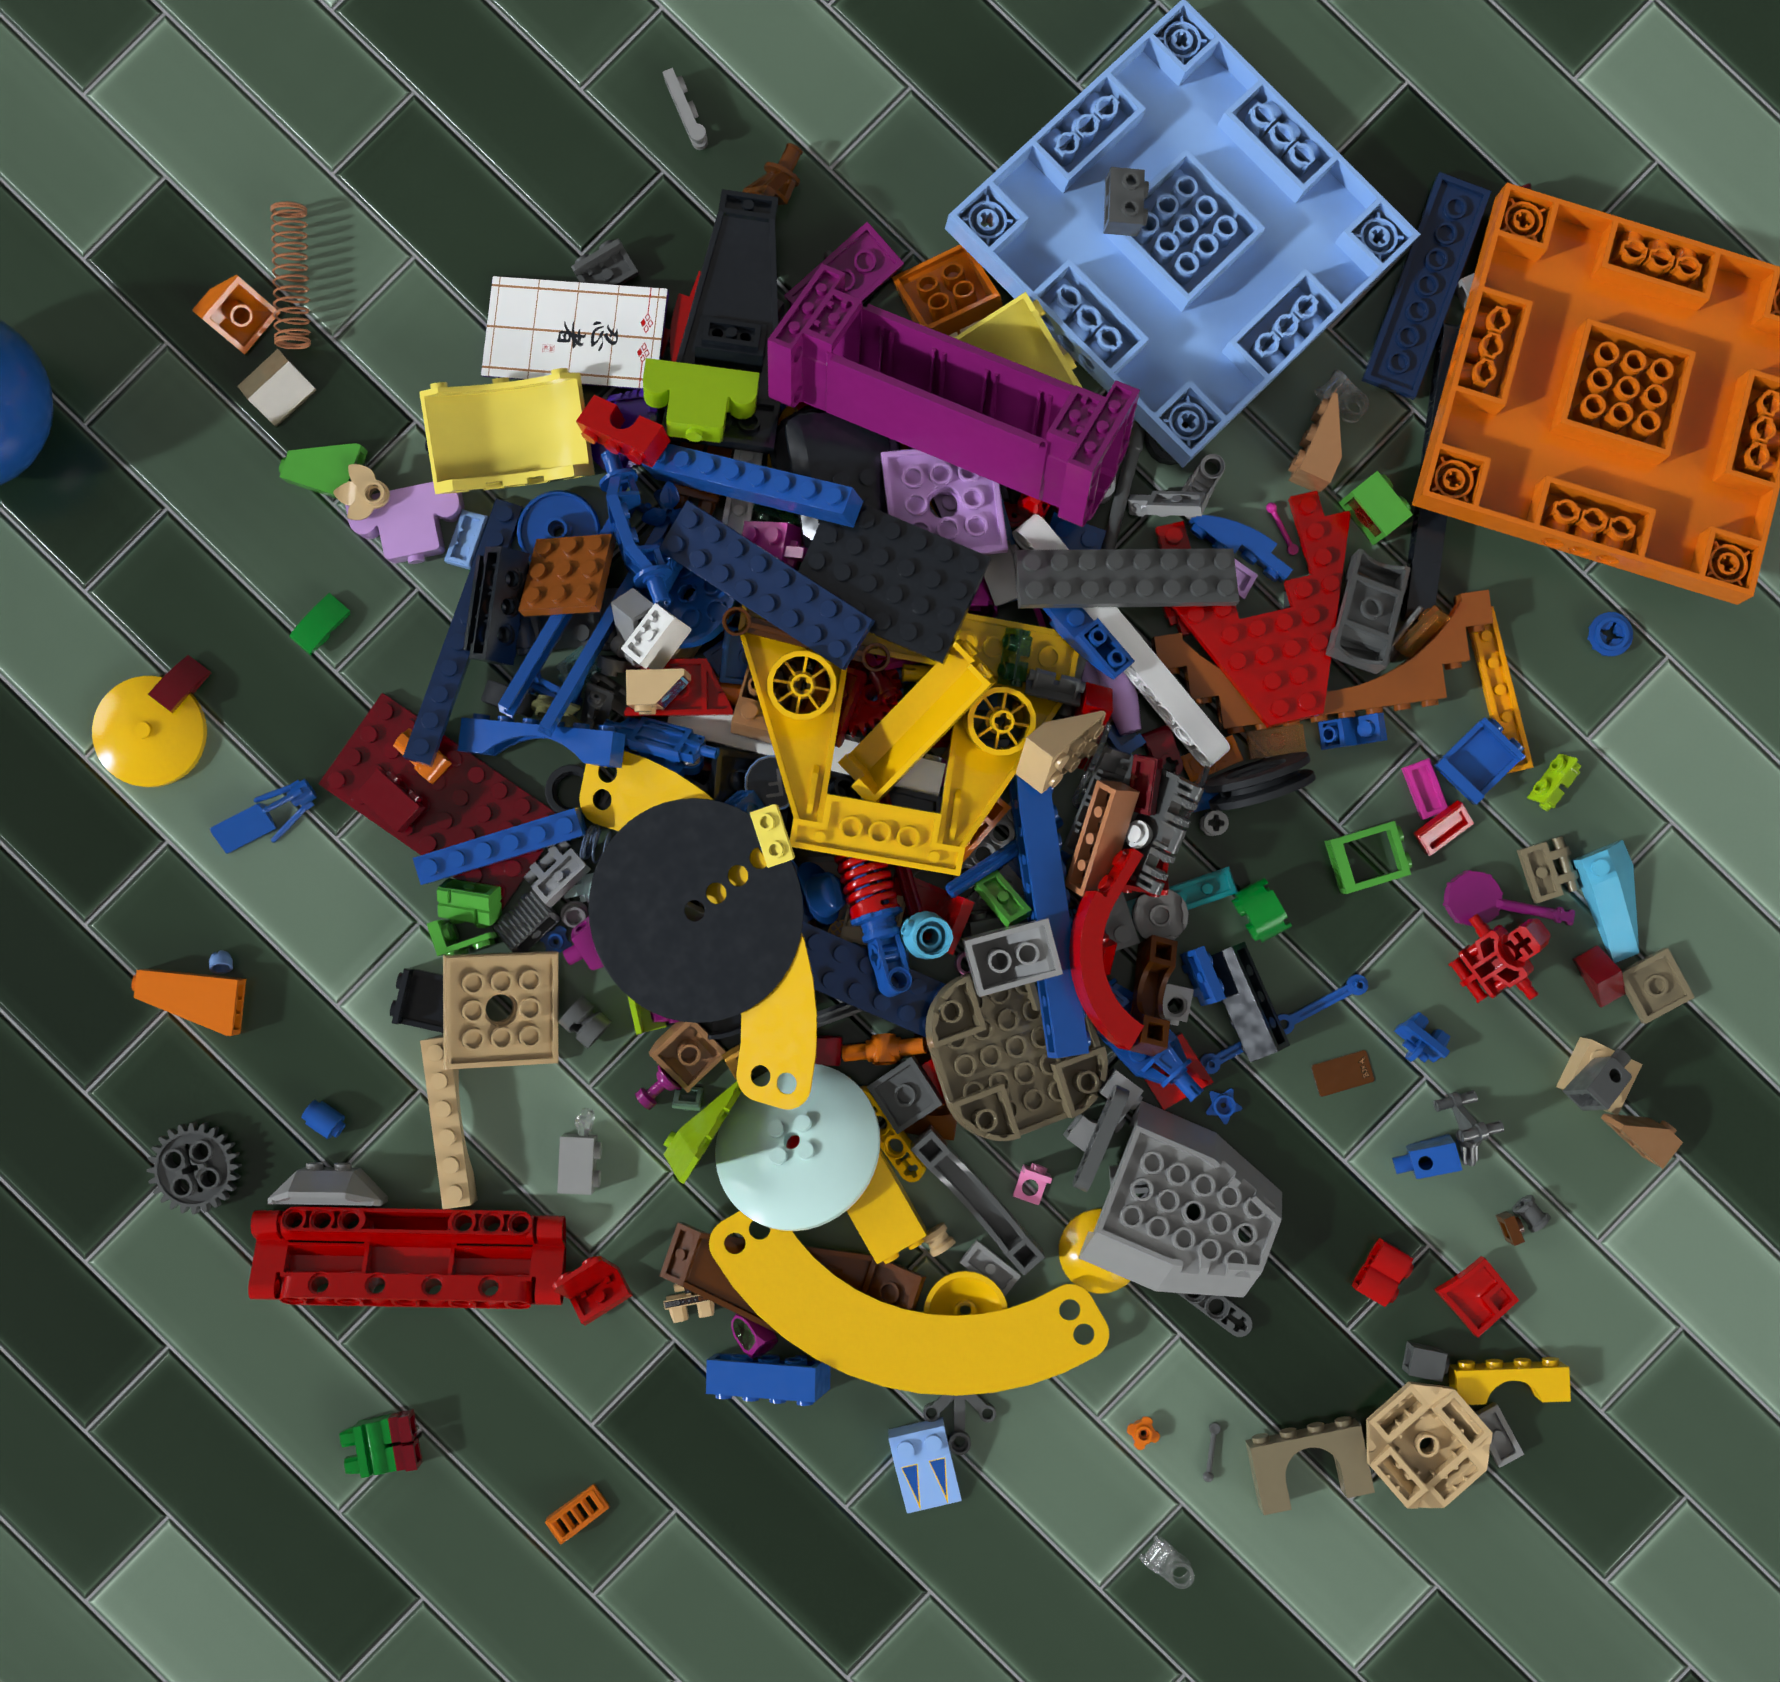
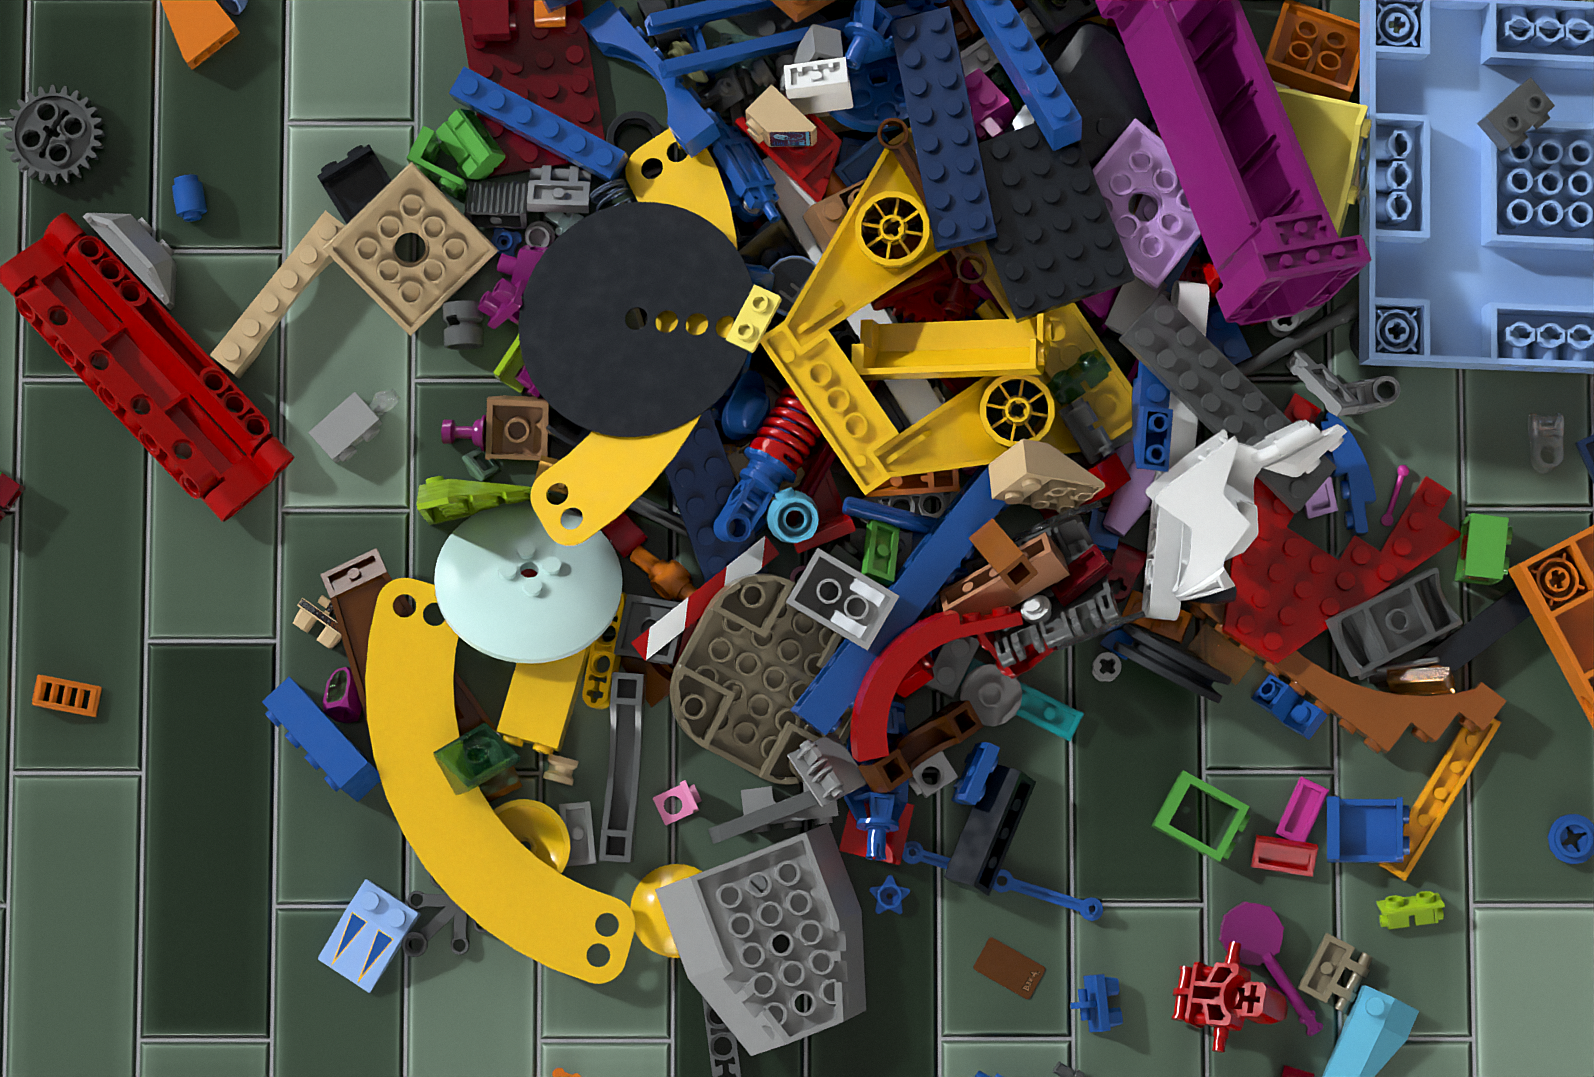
camera: 50 degrees right, 5 degrees down
red bracket [552,1256,633,1326] -> none
green brick [1231,878,1292,943] -> none
medium nougat slope [1288,392,1342,494] -> none
none -> clear green slope [433,722,521,795]
none -> magenta hips [478,278,527,330]
none -> sticker [631,536,780,661]
none -> light grey hinge [787,732,867,807]
none -> dark orange brick [969,518,1038,593]
none -> white piece [1145,420,1347,604]

